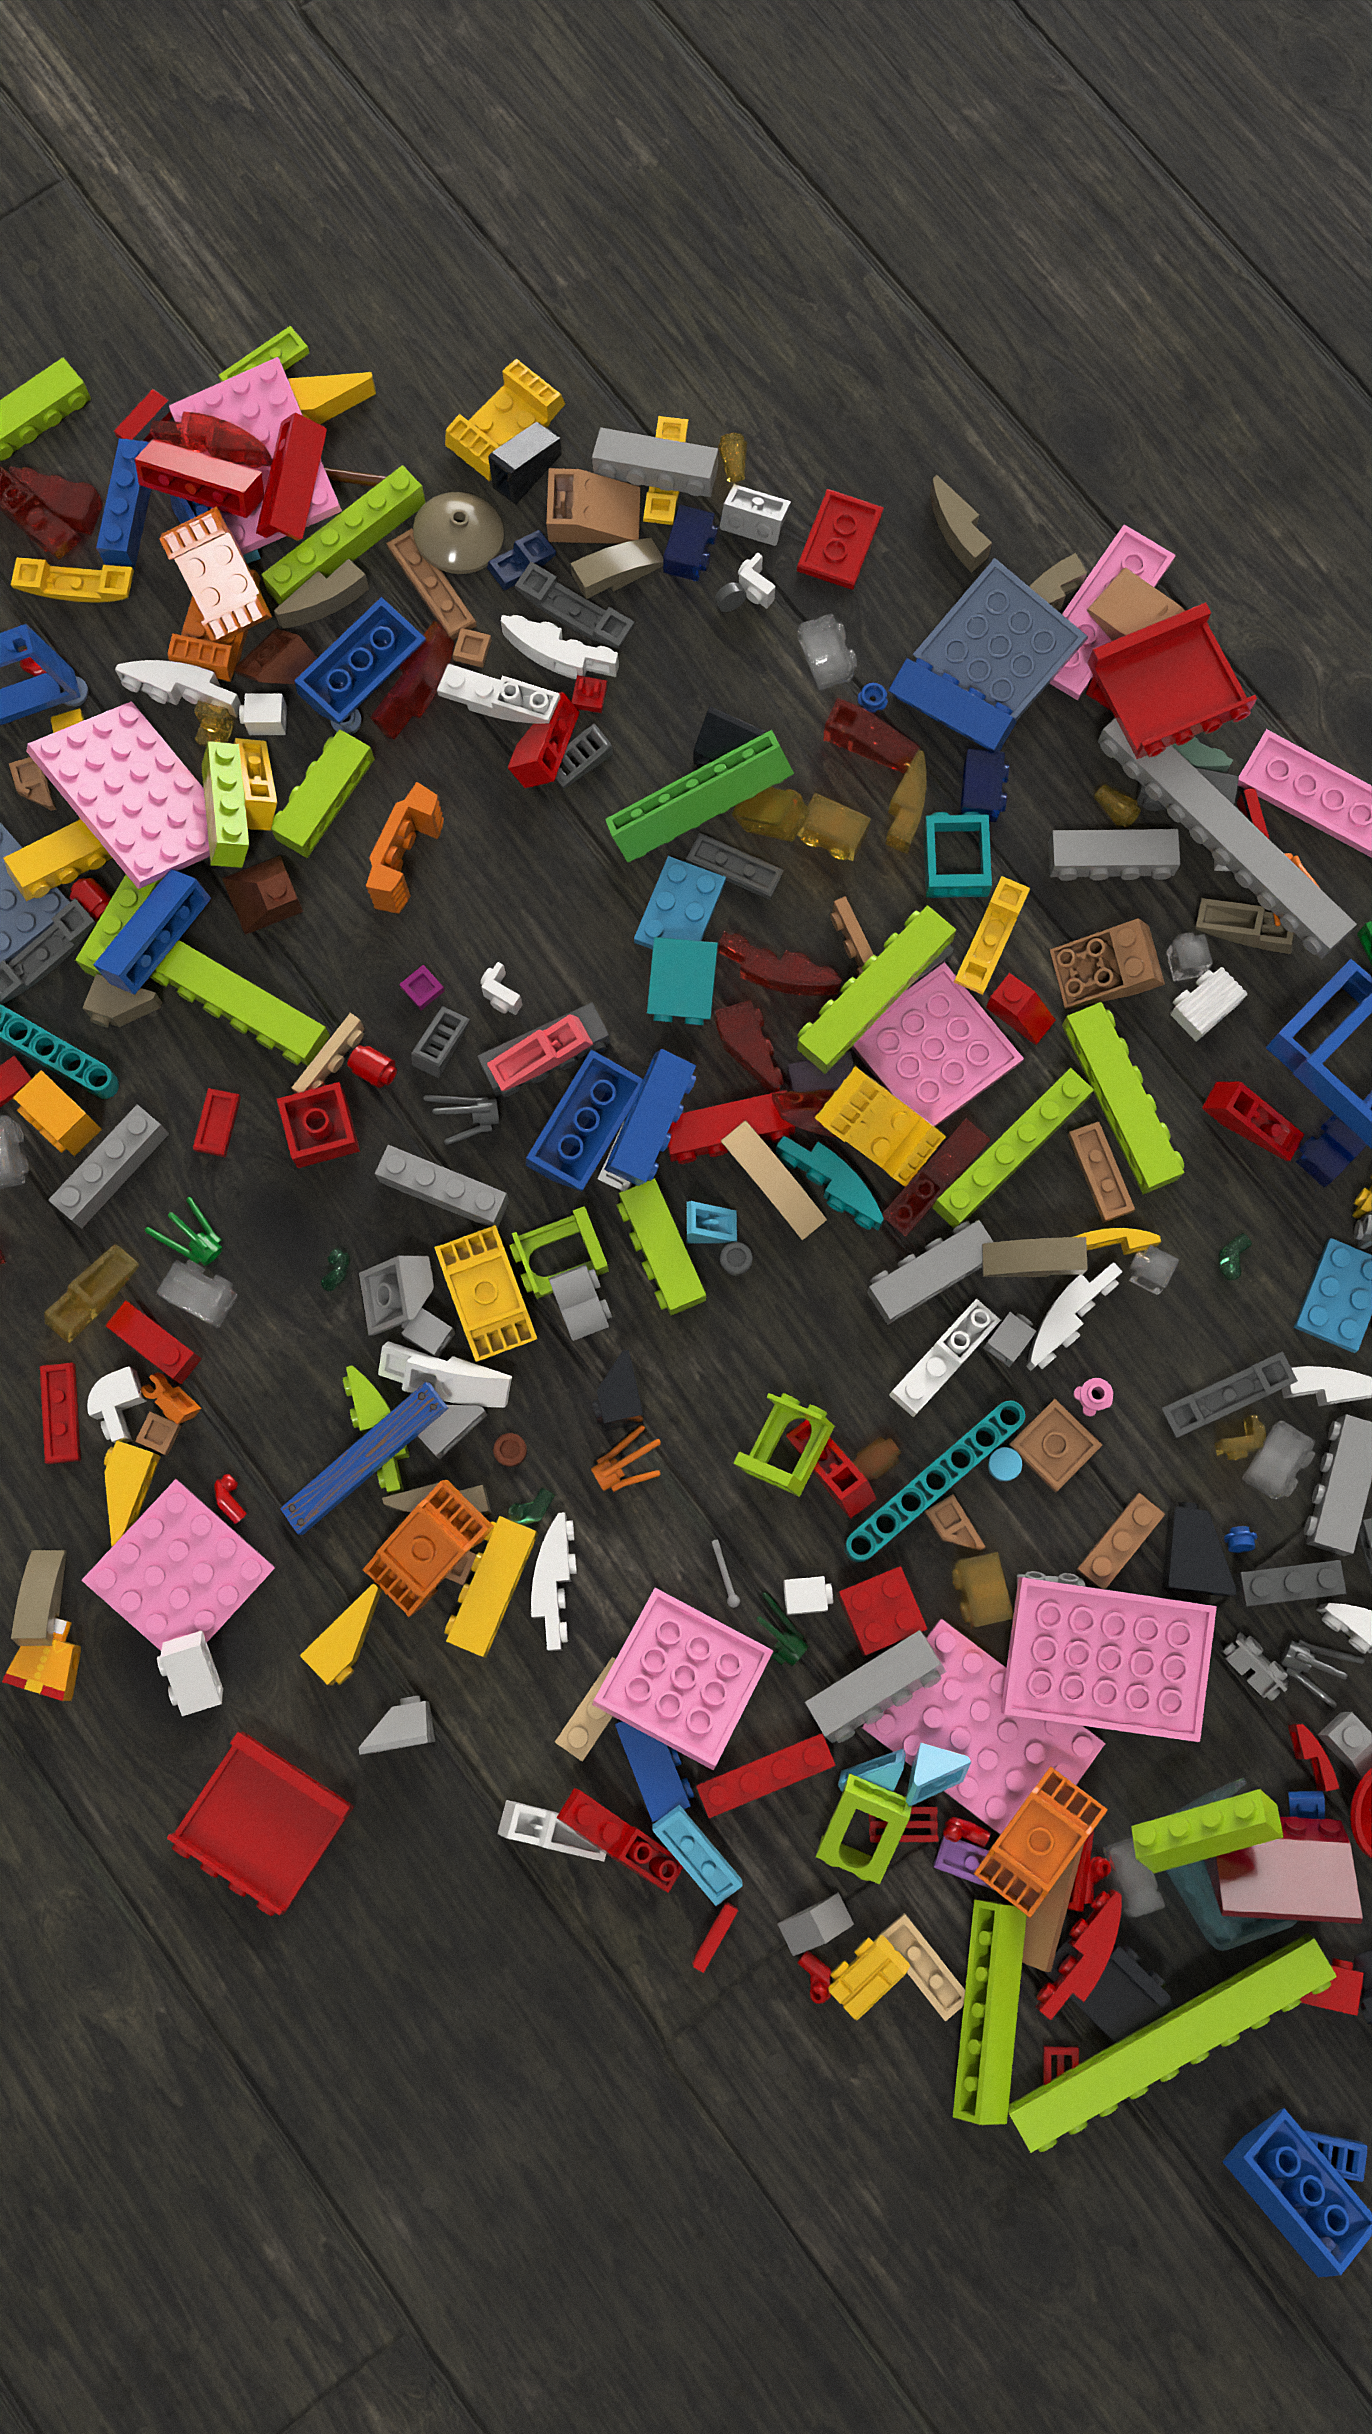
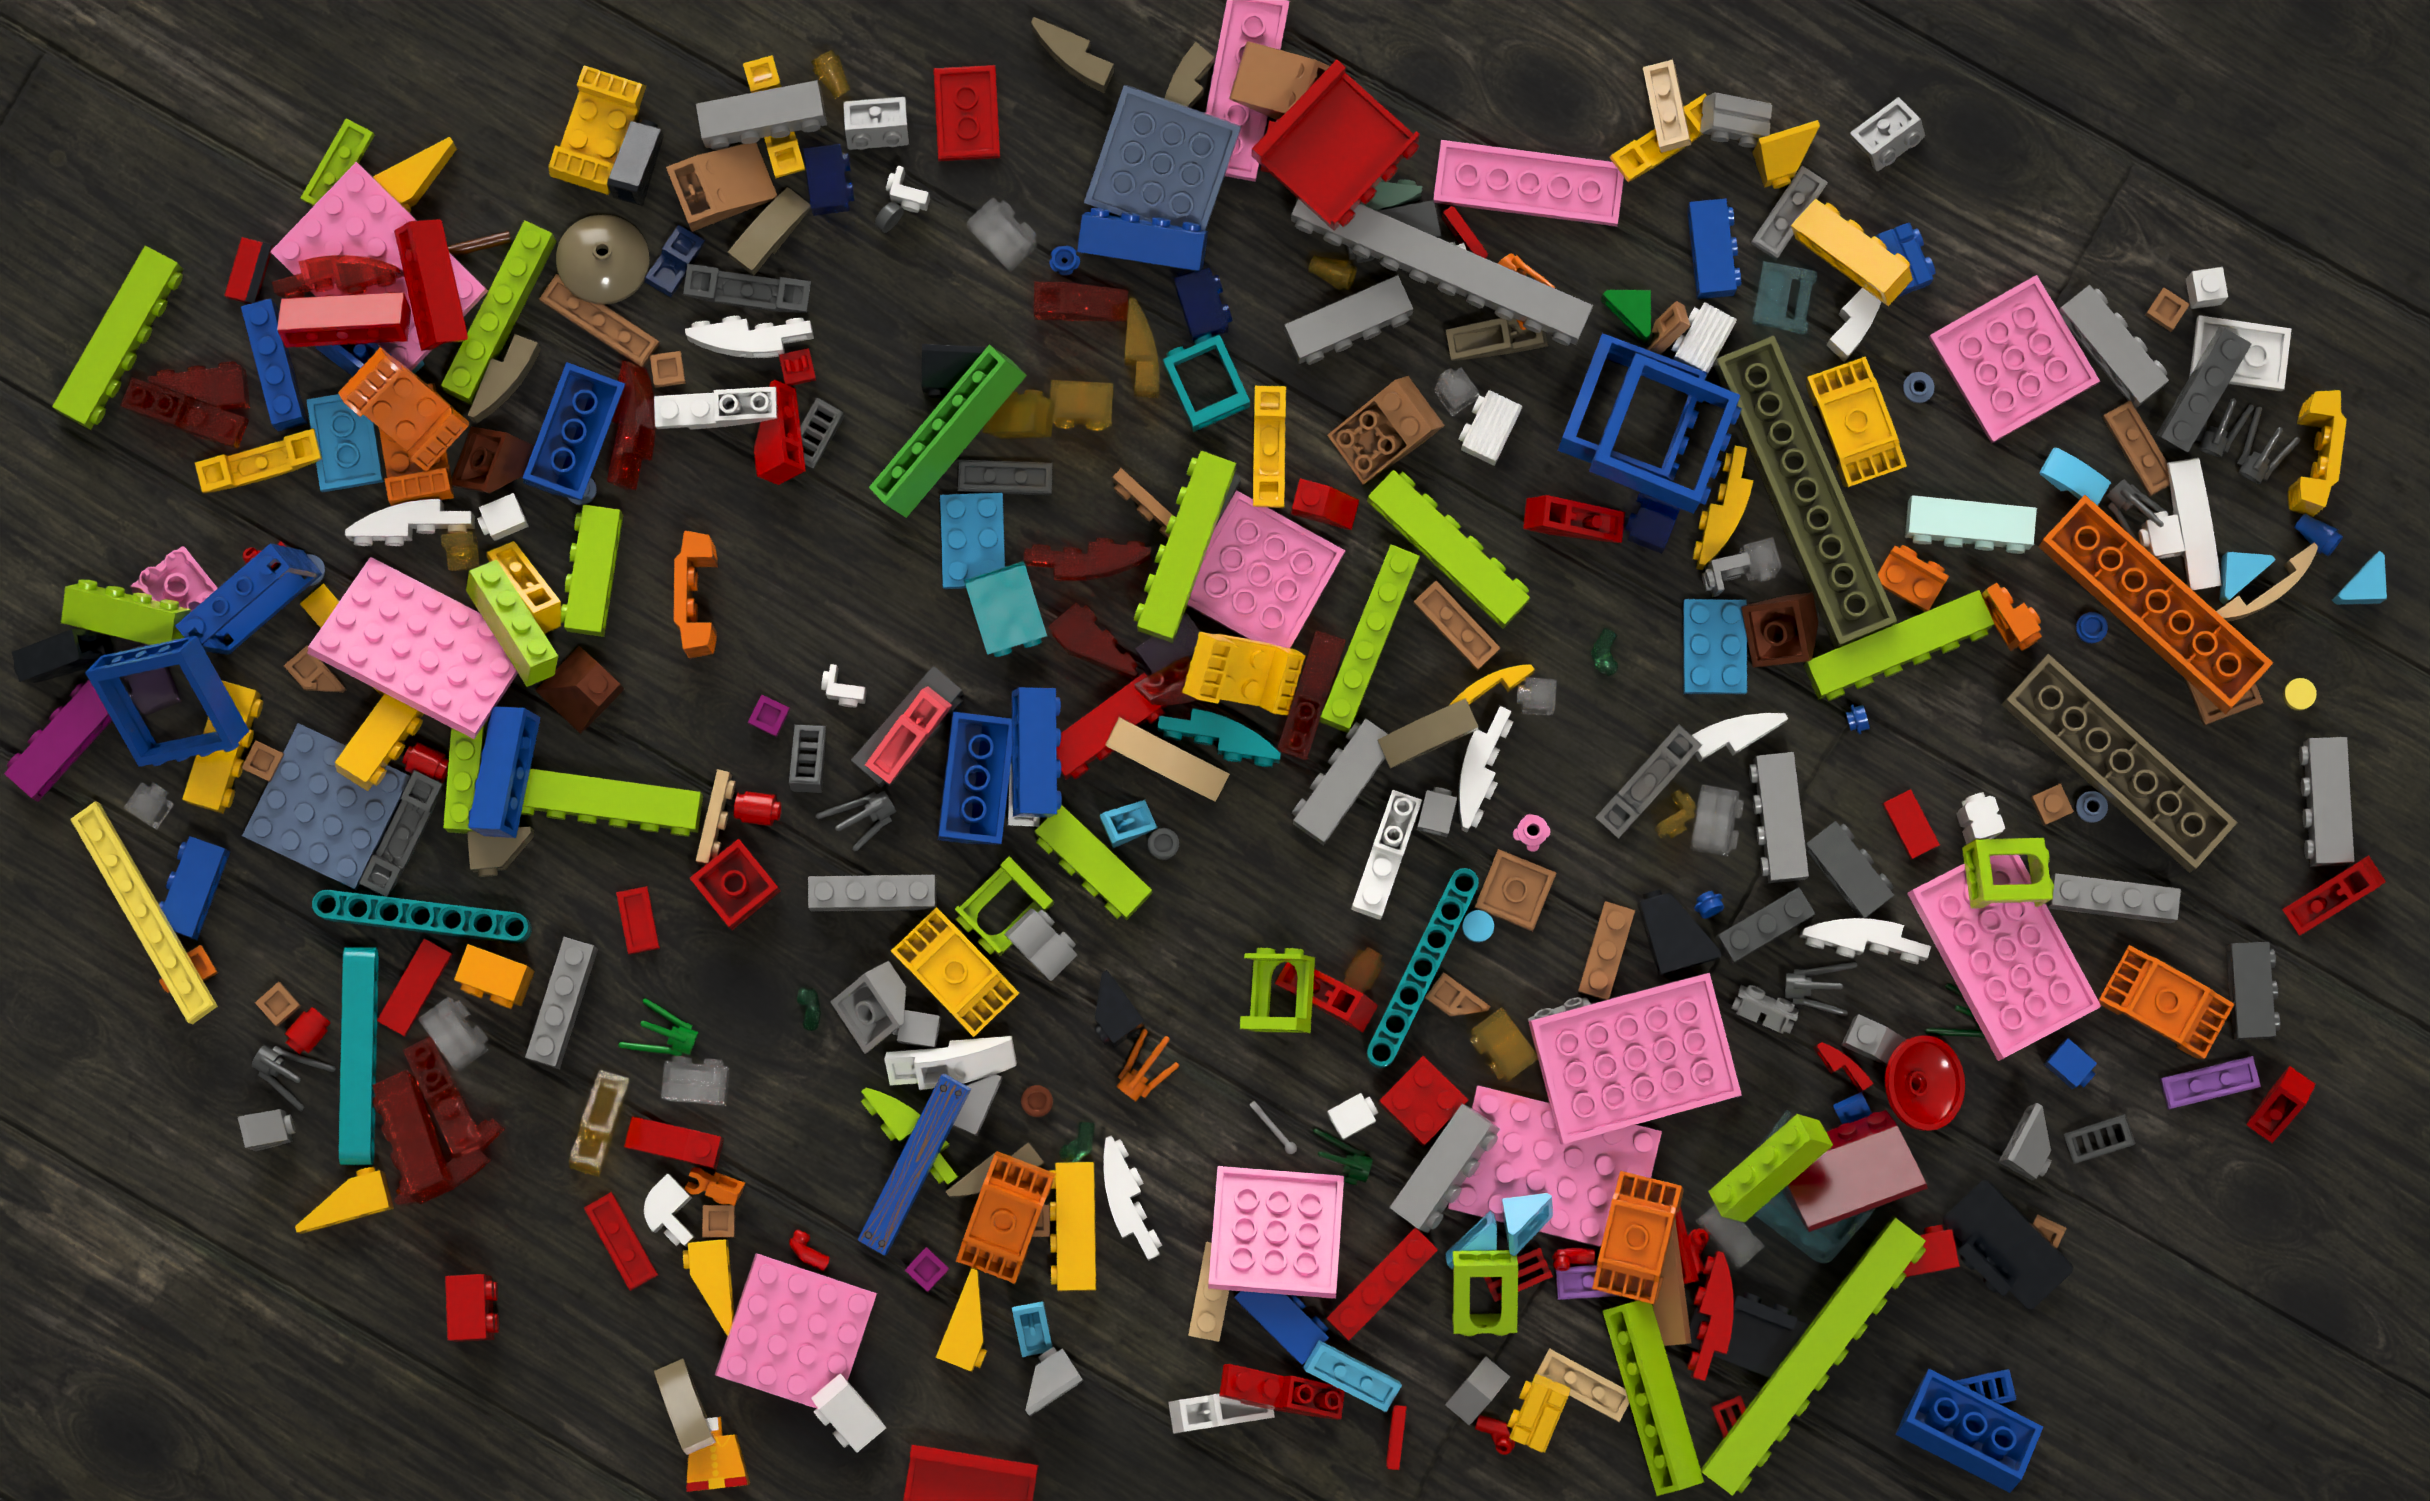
camera: 25 degrees left, 5 degrees up
none -> dark azure plate [306,394,384,492]
none -> magenta plate [905,1247,949,1292]
none -> medium azure slope [1012,1301,1053,1357]

